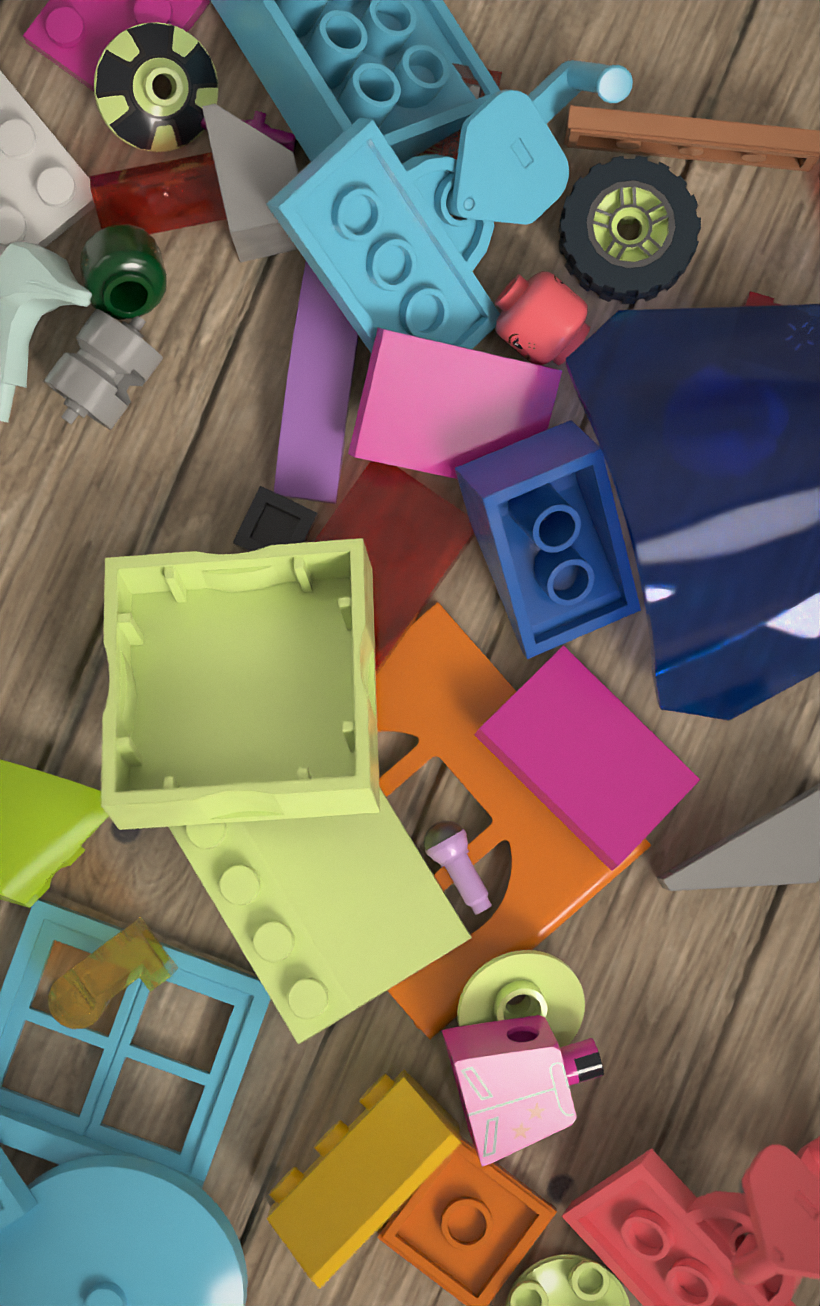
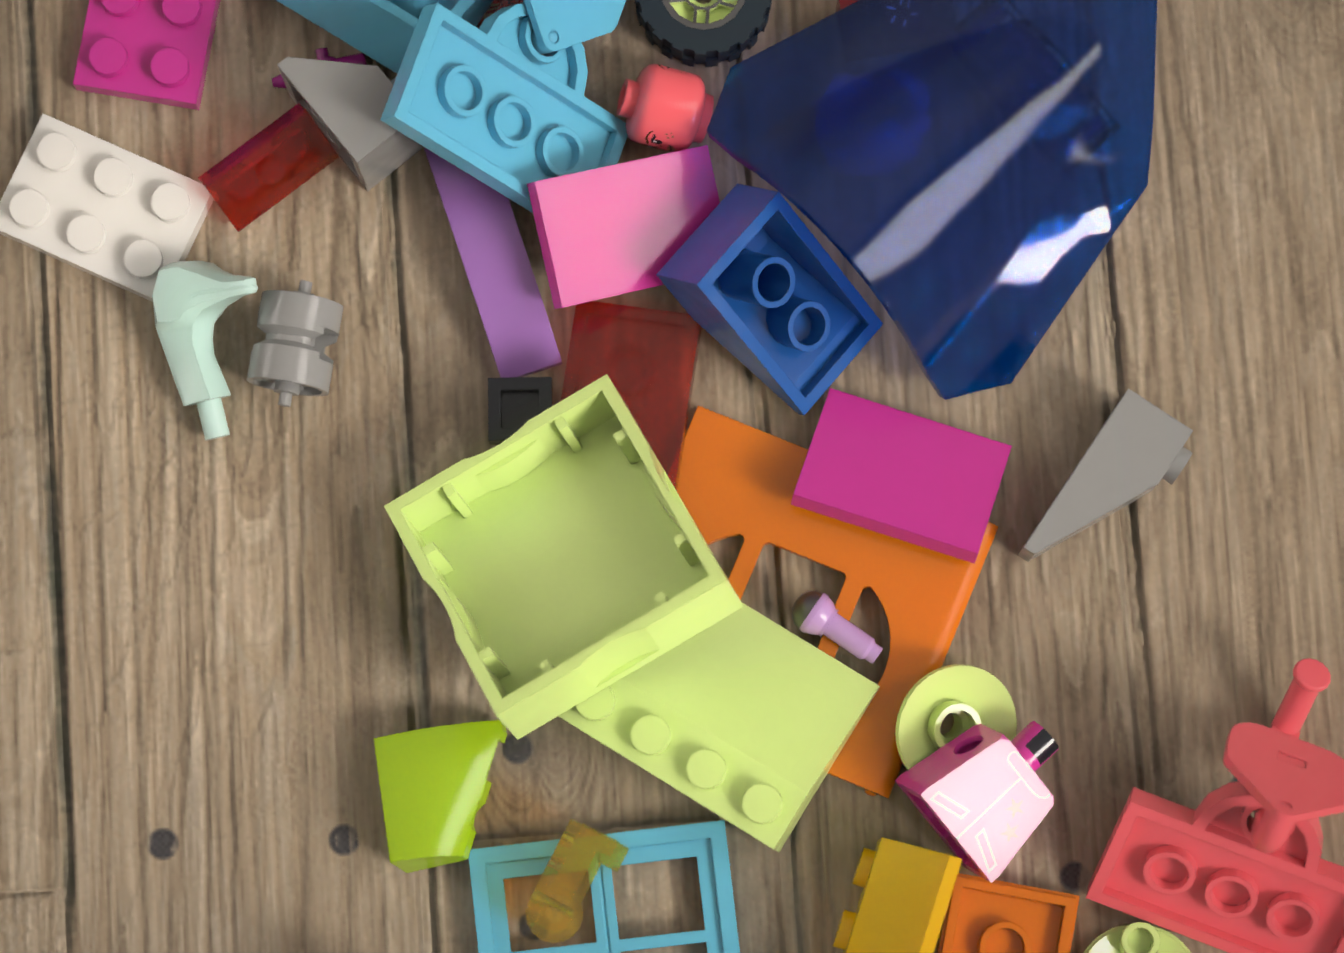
camera: 30 degrees left, 5 degrees down
dark green head [80,224,167,320] -> none
dish [94,23,218,152] -> none

